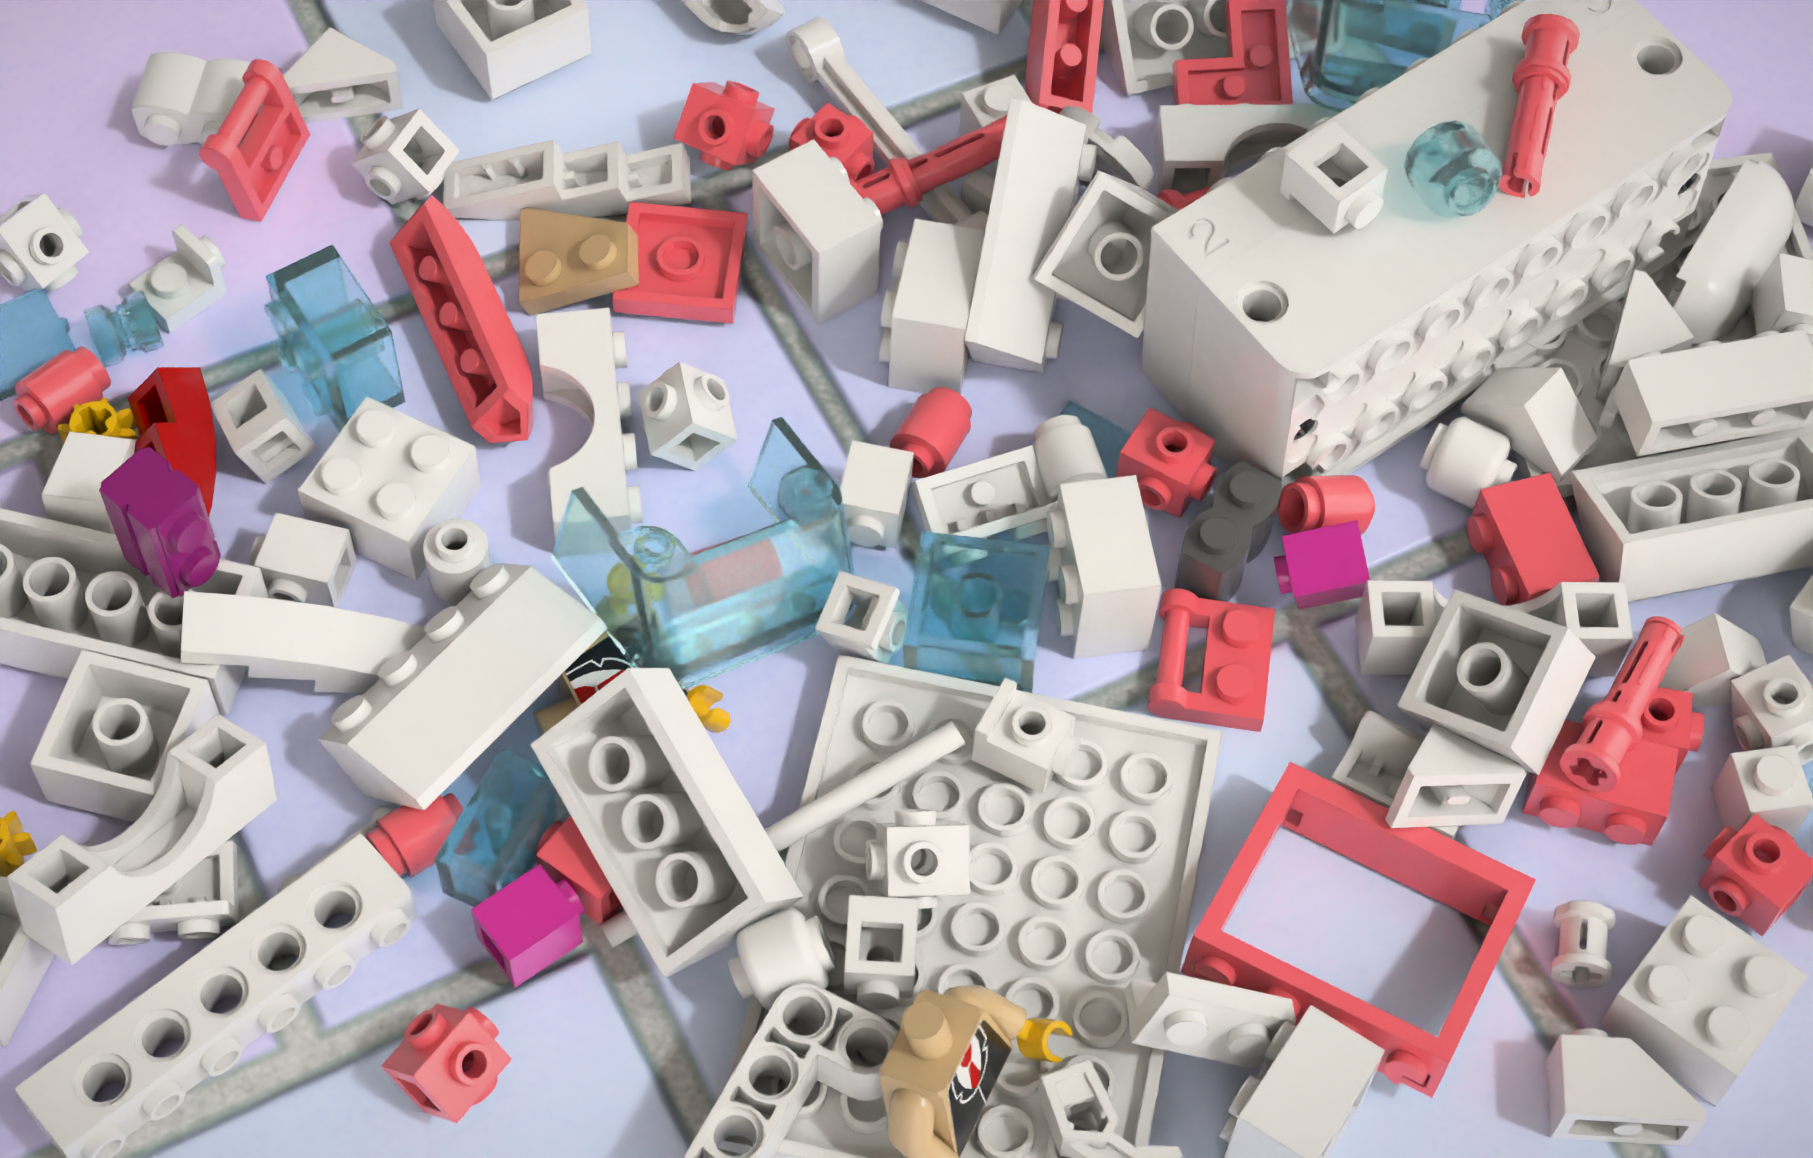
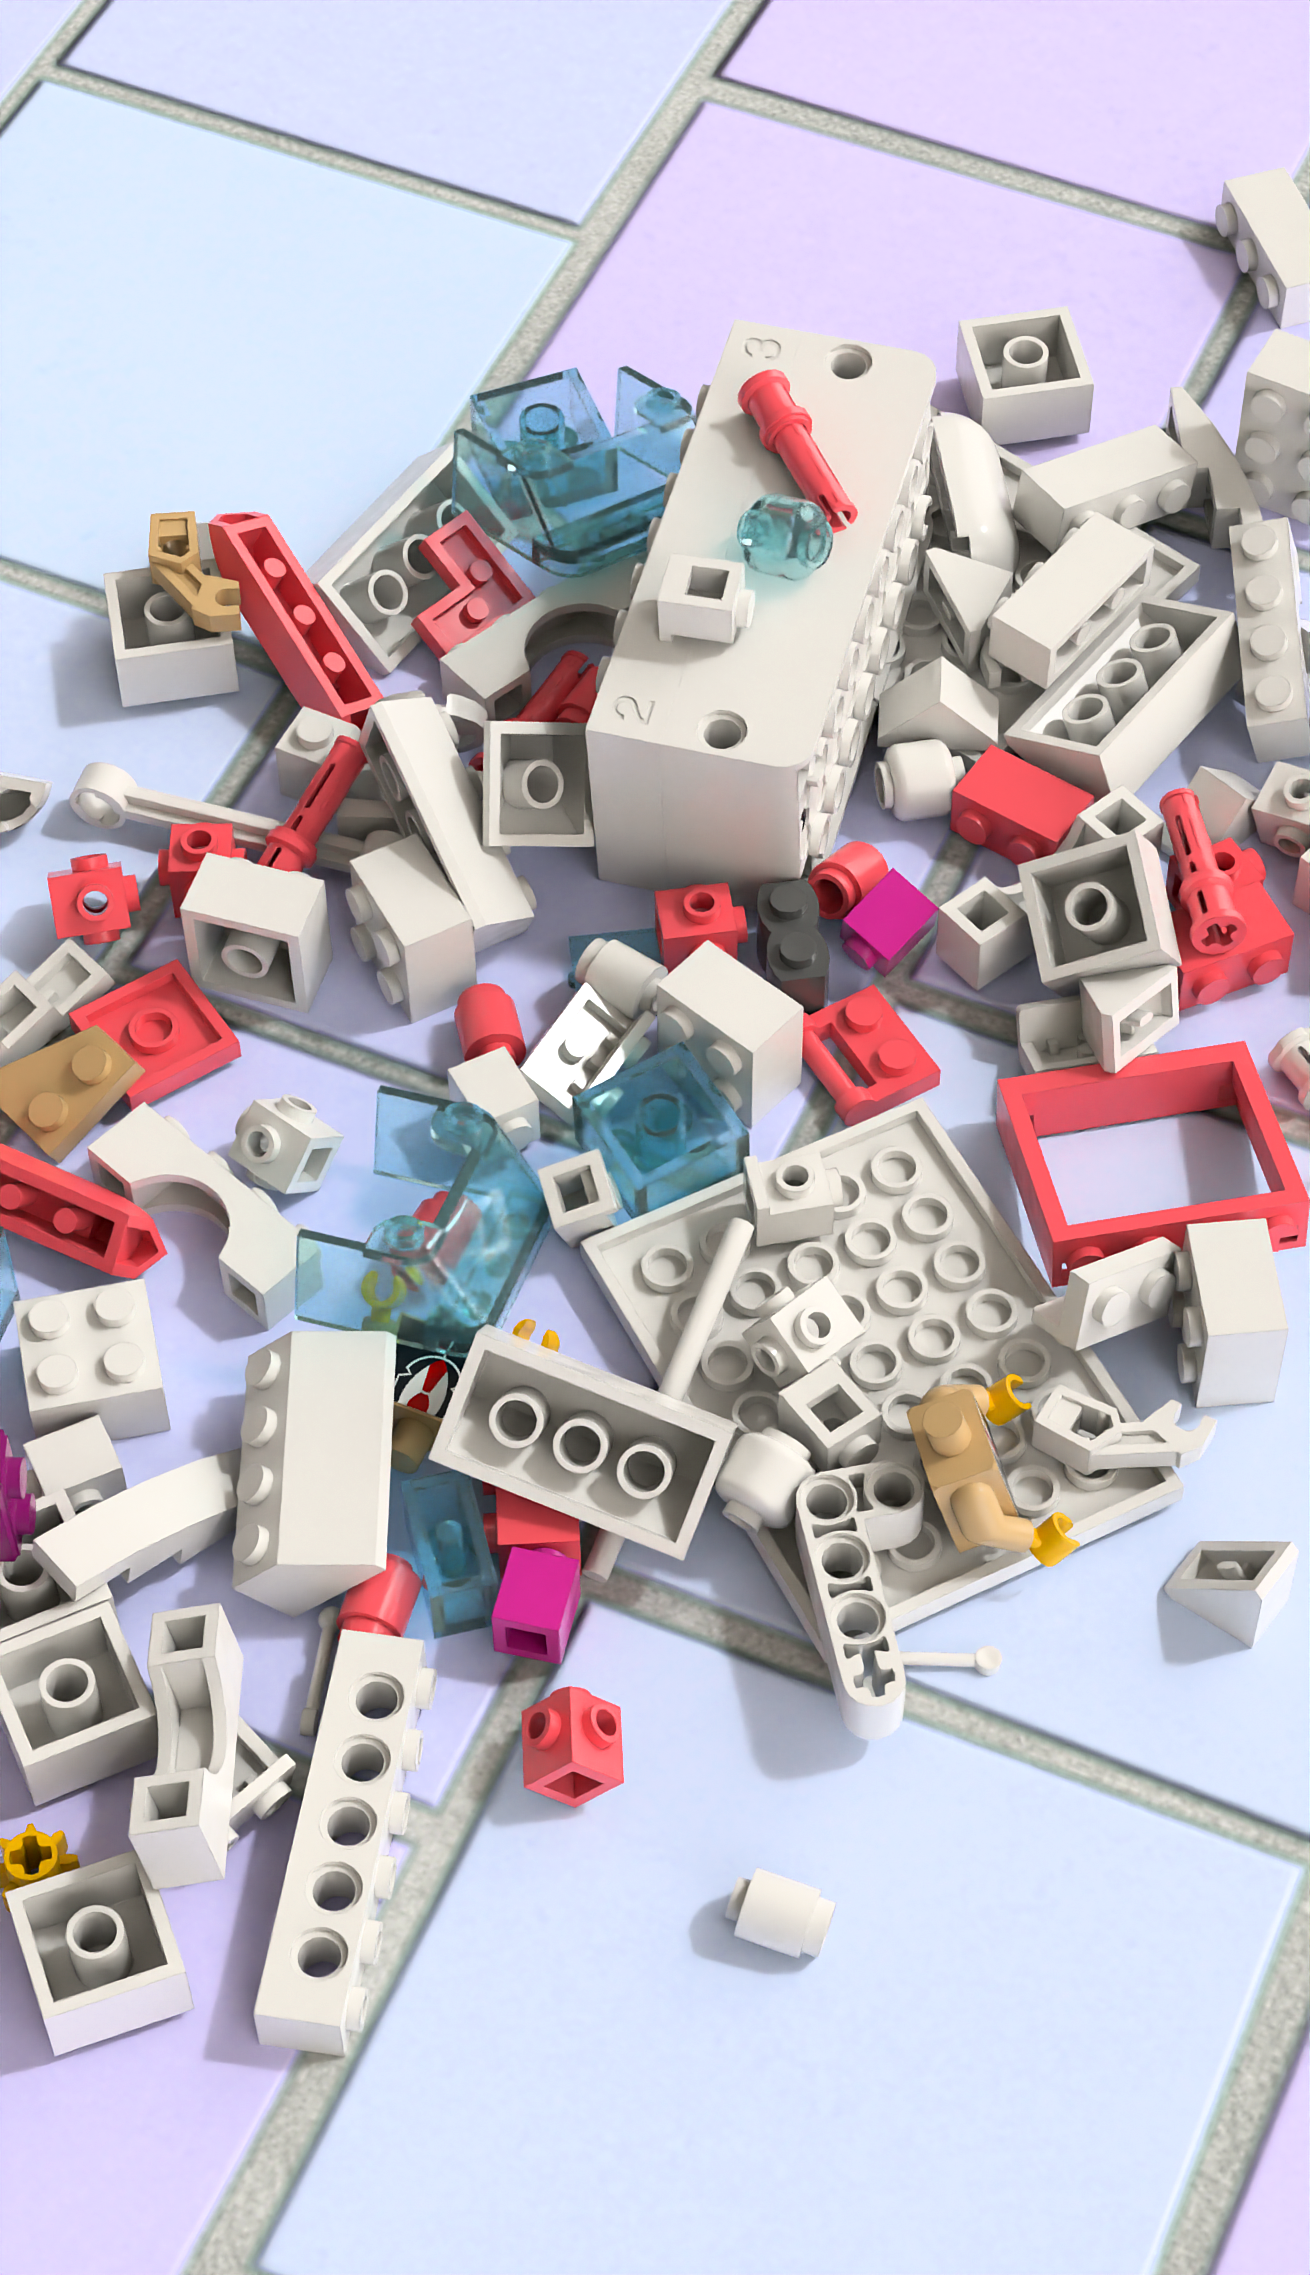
camera: 35 degrees left, 5 degrees down
white brick [423,518,492,606] -> none

